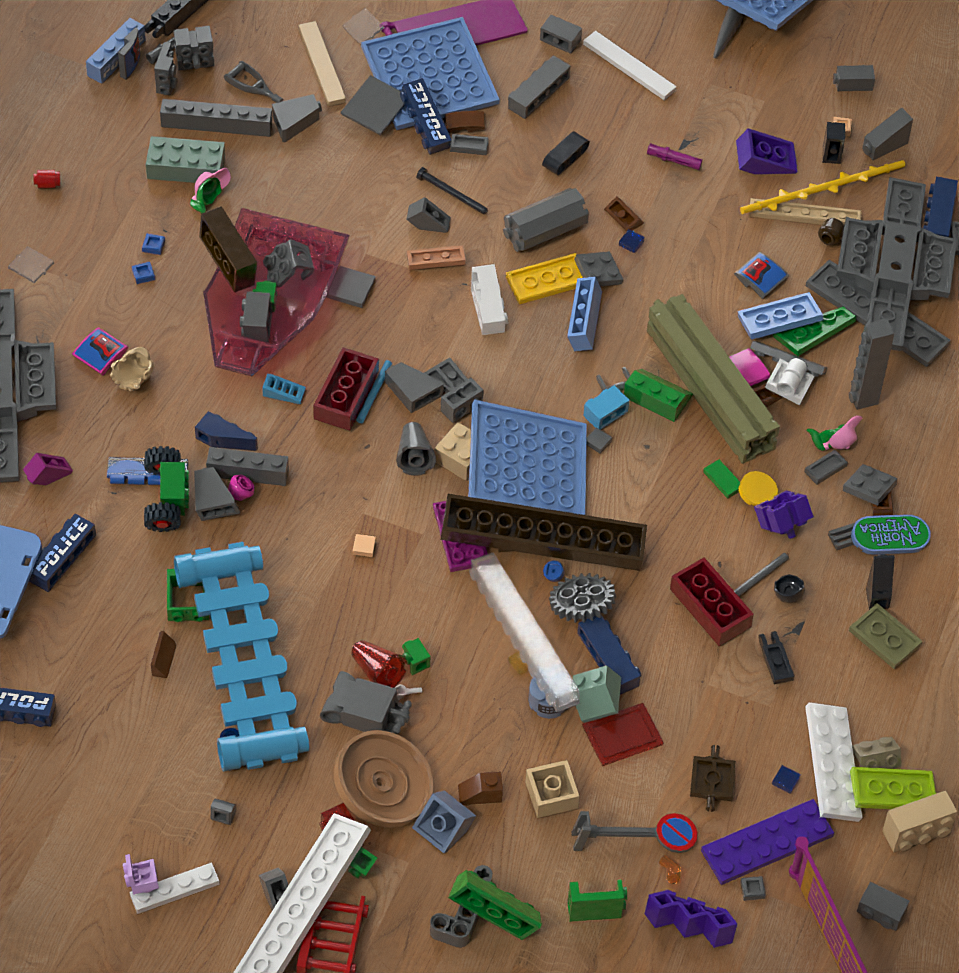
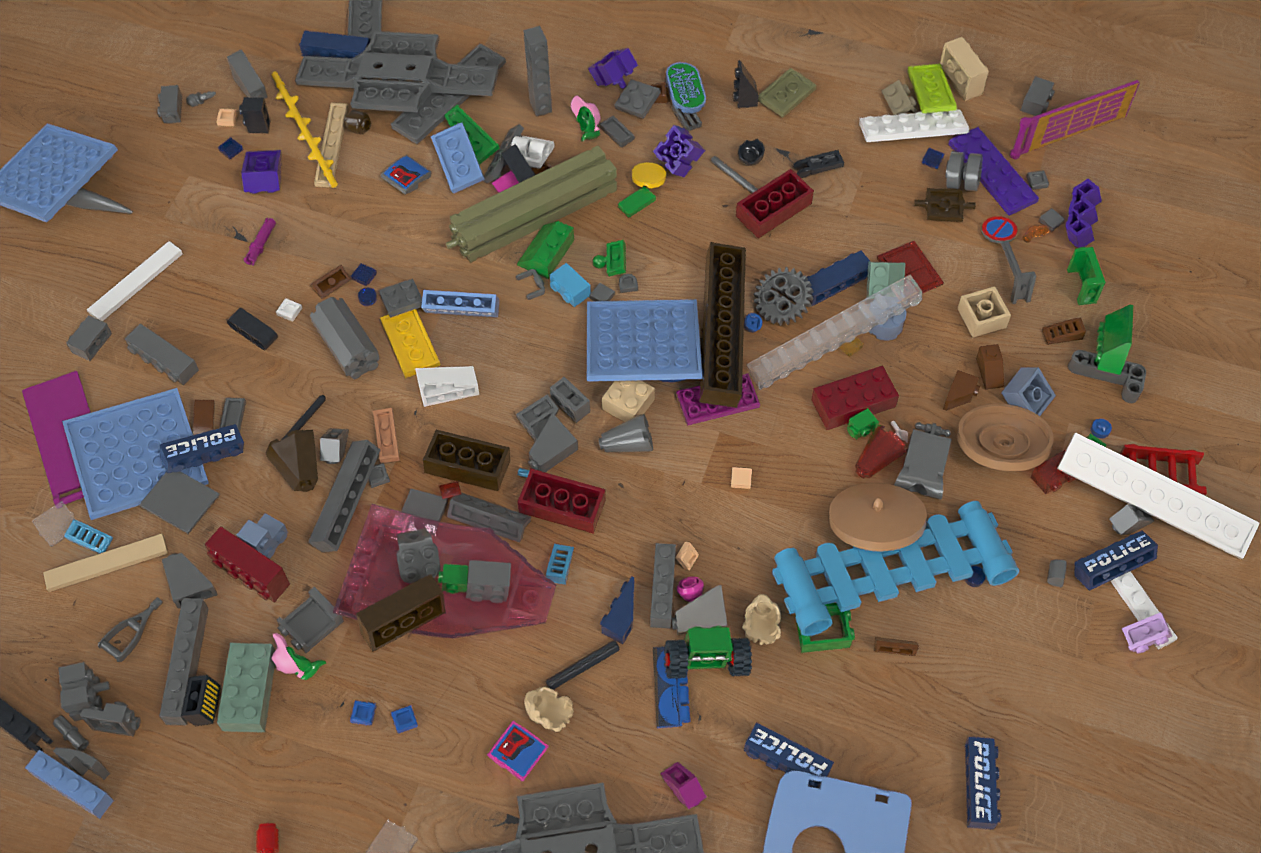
camera: 90 degrees left, 5 degrees up
none -> dark azure slope [64,519,113,554]
none -> black brick [181,675,221,726]
none -> dark grey bar [186,91,216,107]
none -> dark red brick [204,526,290,603]
none -> clear blue tile [218,137,243,160]
none -> sand blue brick [236,513,288,559]
none -> dark brown slope [266,430,318,492]
none -> white tile [276,298,302,322]
none -> dark grey panel [276,587,344,653]
none -> dark grey brick [308,440,380,552]
none -> clear blue tile [358,287,377,306]
none -> dark grey tile [368,463,390,488]
none -> dark brown brick [423,429,510,491]
none -> clear red tile [439,481,461,499]
none -> dark grey fence [447,492,531,543]
none -> black beam [501,144,535,183]
none -> black axle [546,640,620,690]
none -> dark purple brick [588,48,638,89]
none -> green plate [592,240,626,277]
none -> dark grey tile [619,274,638,293]
none -> light nougat tile [675,542,699,571]
none -> tan hair [743,594,781,645]
none -> dark red brick [811,365,899,430]
none -> medium nougat container [829,483,927,551]
none -> reddish brown slope [943,370,980,411]
none -> dark grey wheel [945,151,983,191]
none -> dark grey tile [1039,209,1065,232]
none -> reddish brown slope [1042,317,1086,345]
none -> dark blue brick [1074,530,1158,591]
none -> blue tile [1091,419,1112,438]

